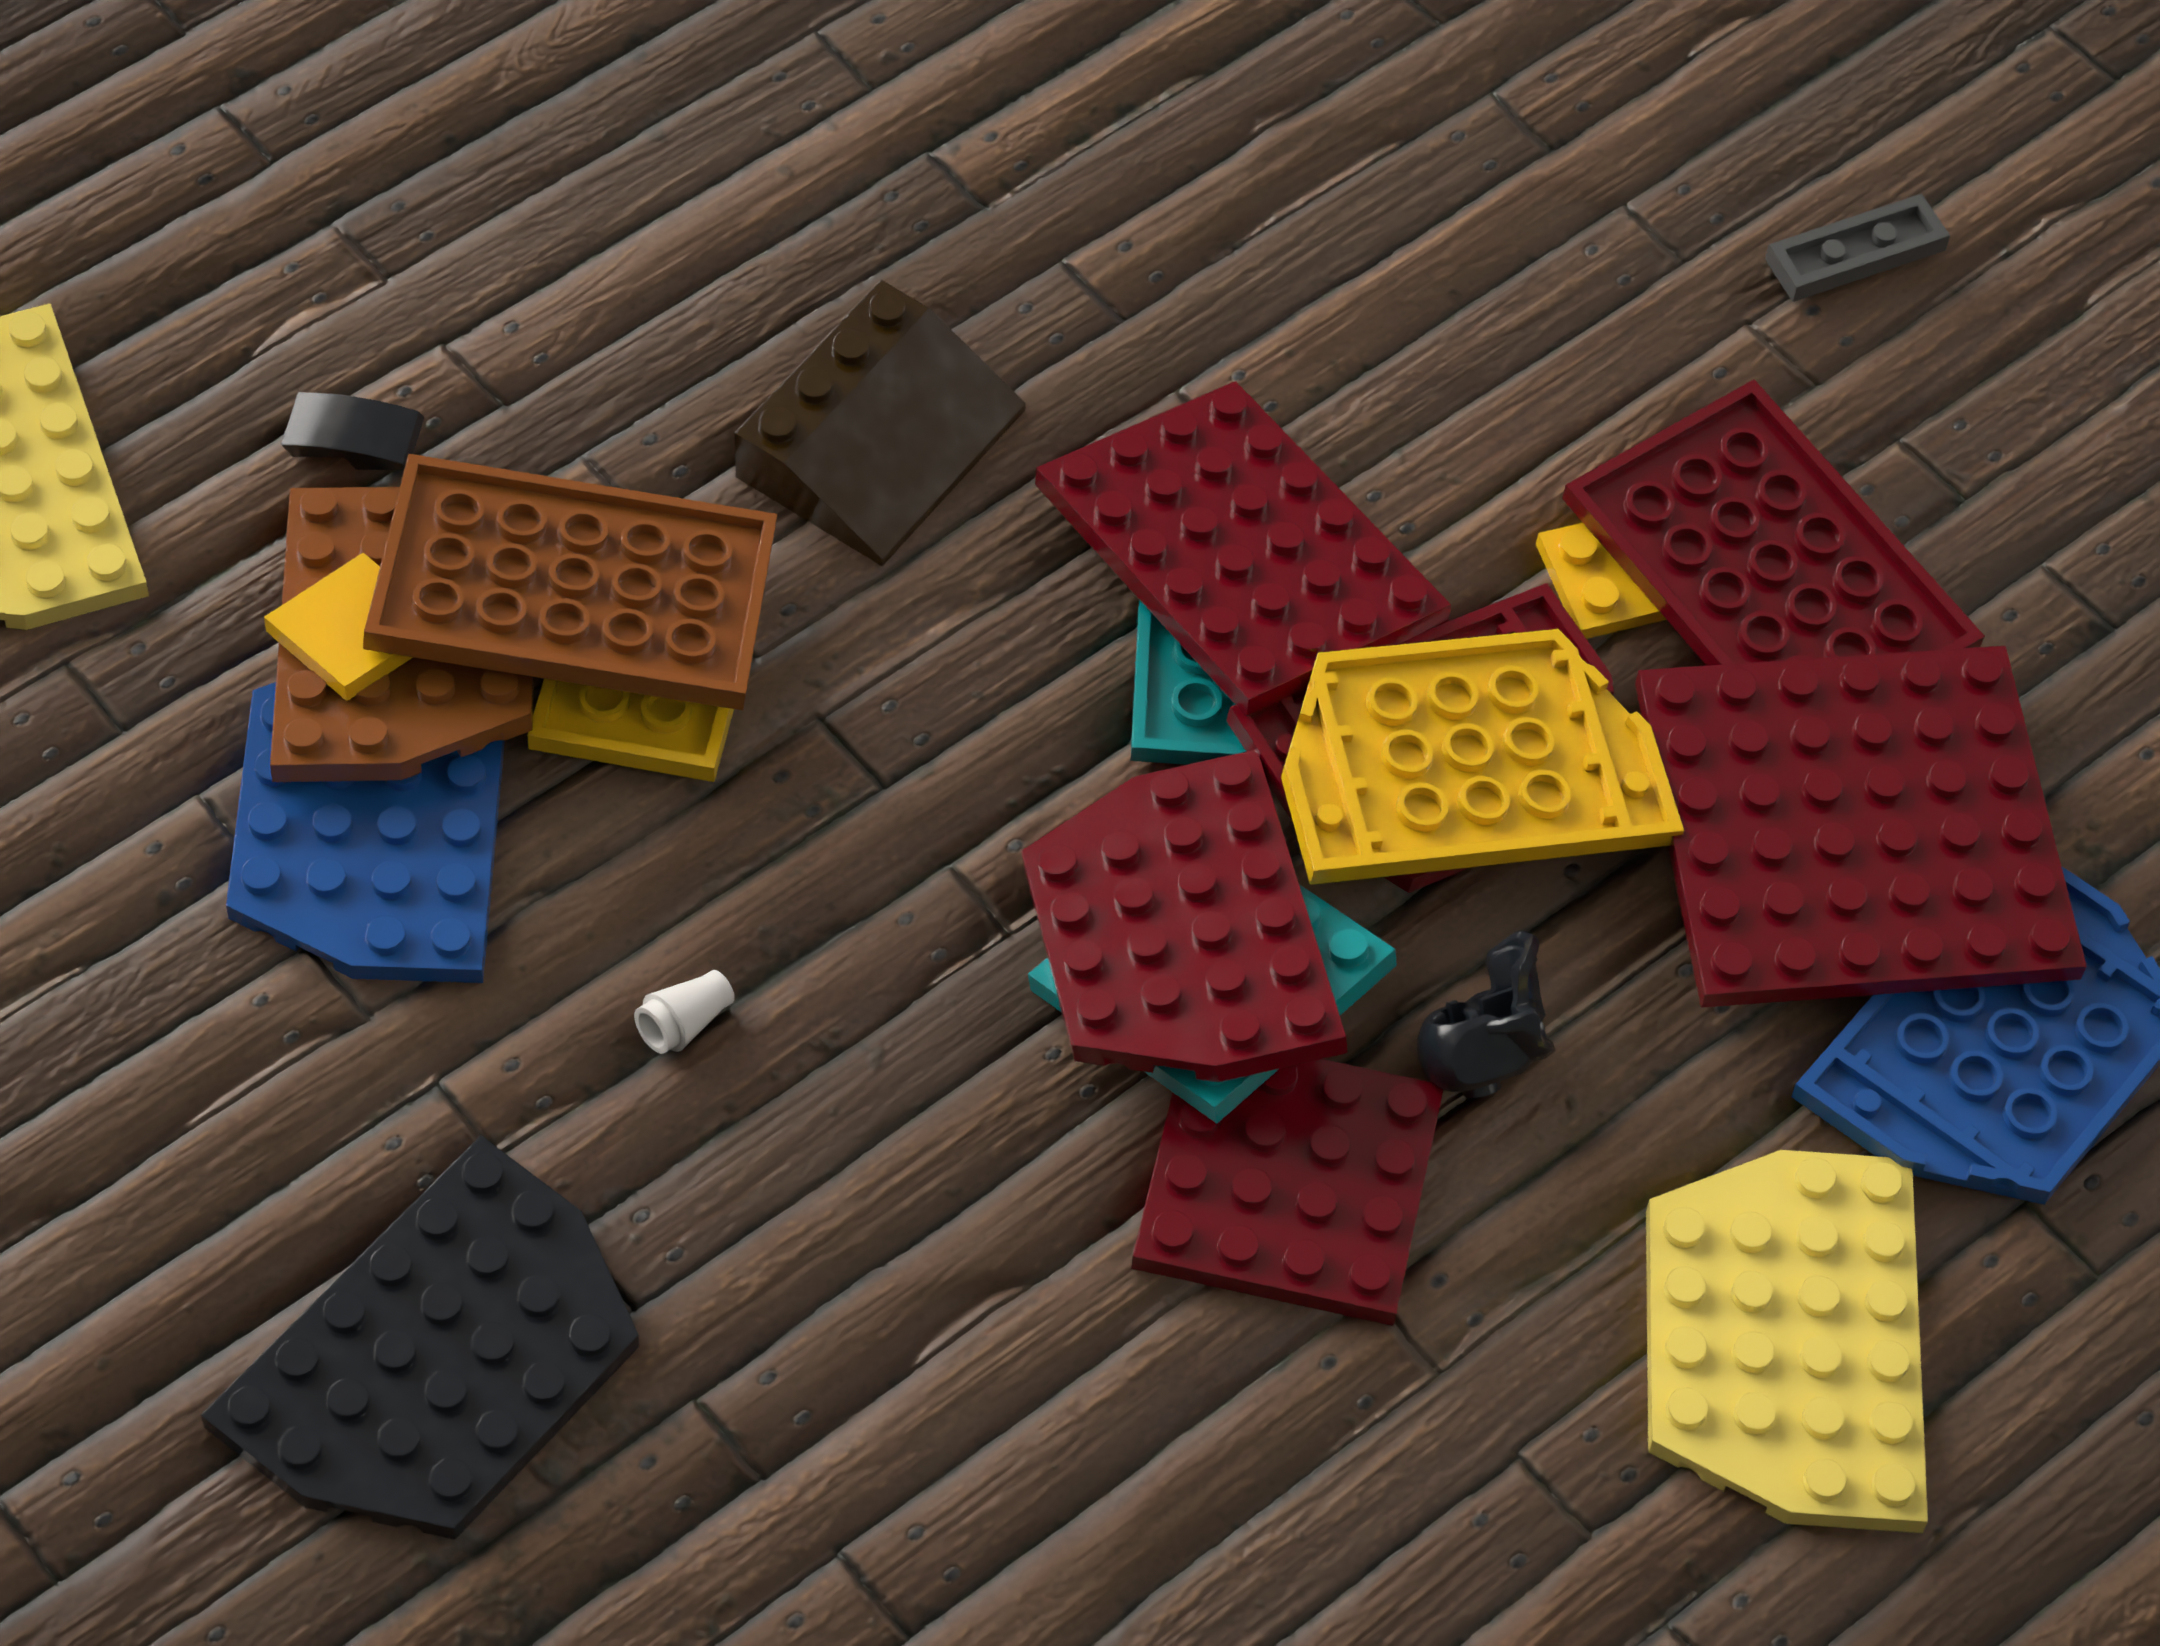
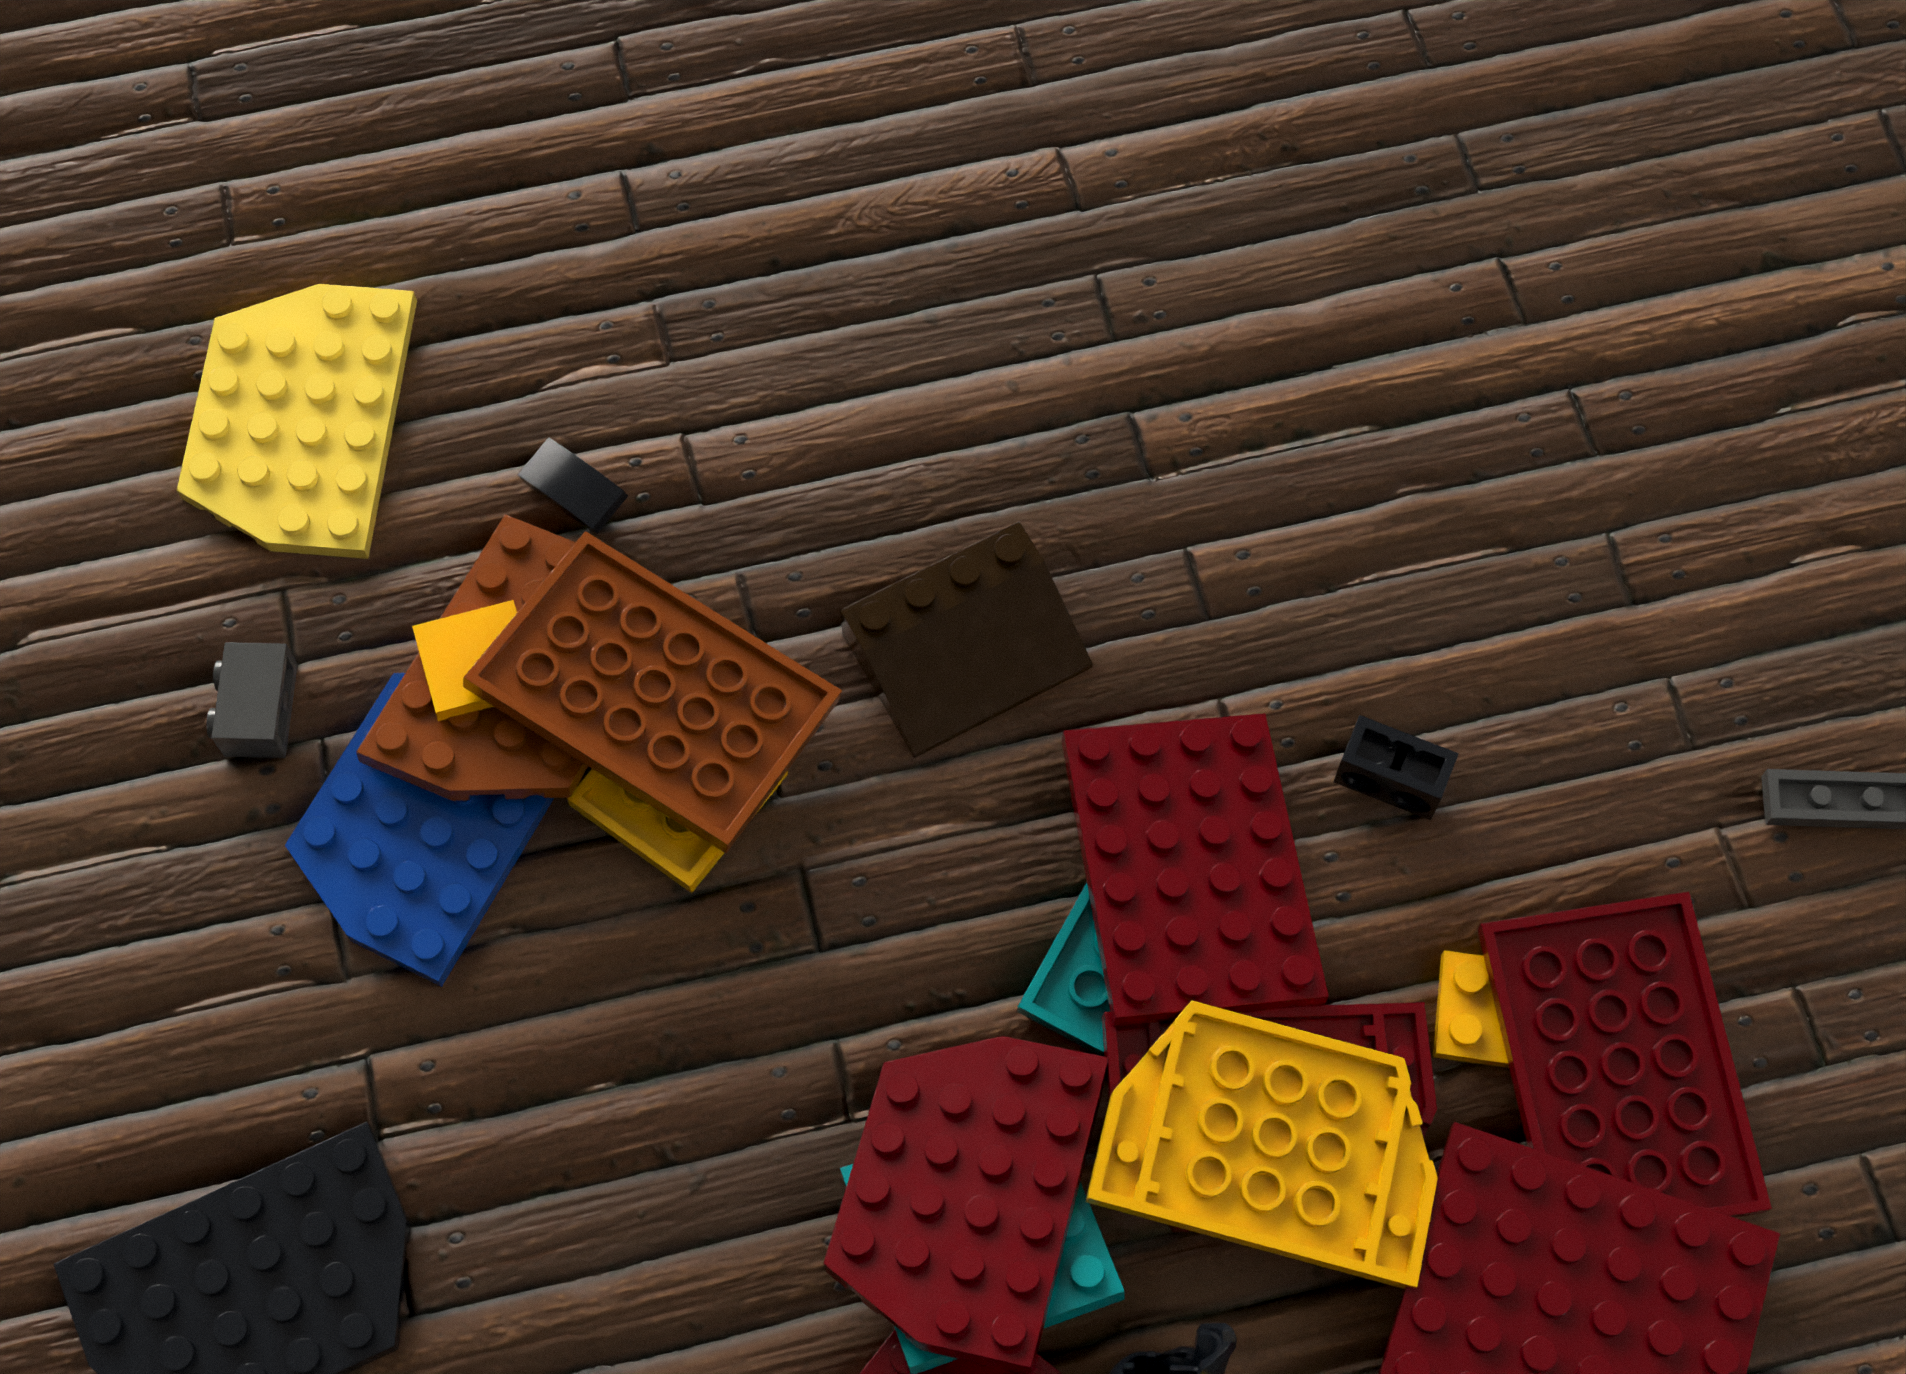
camera: 30 degrees right, 10 degrees up
white cone [634,970,734,1054] -> none
none -> dark grey brick [206,642,298,758]
none -> black brick [1333,715,1459,820]

